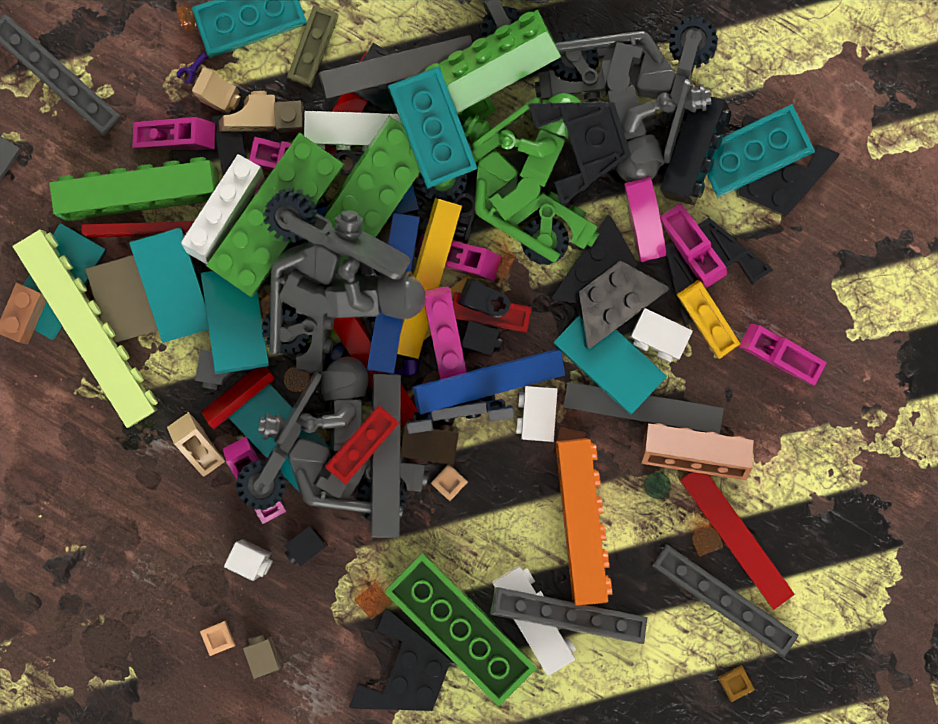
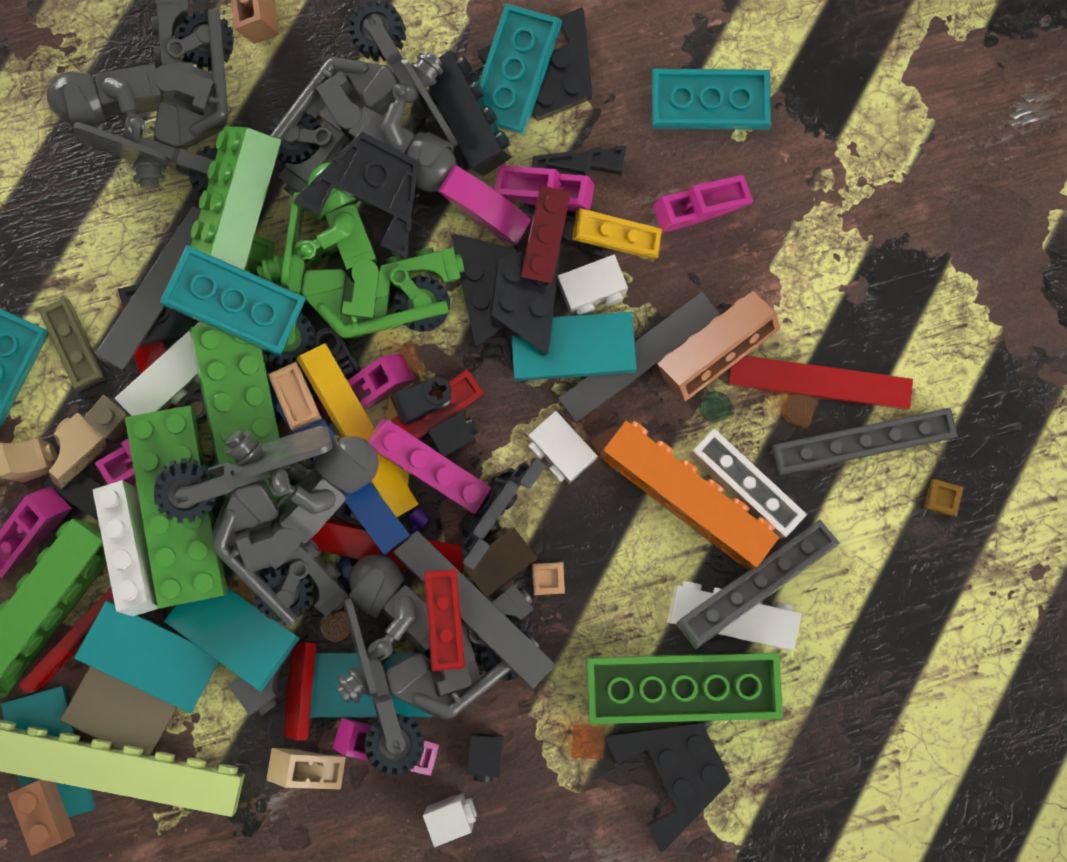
camera: 50 degrees left, 5 degrees down
blue tile [413,349,565,414] -> none
none -> light nougat tile [268,362,322,431]
none -> dark red plate [520,185,571,284]
none -> teal tile [651,69,771,130]
none -> white brick [689,429,807,539]

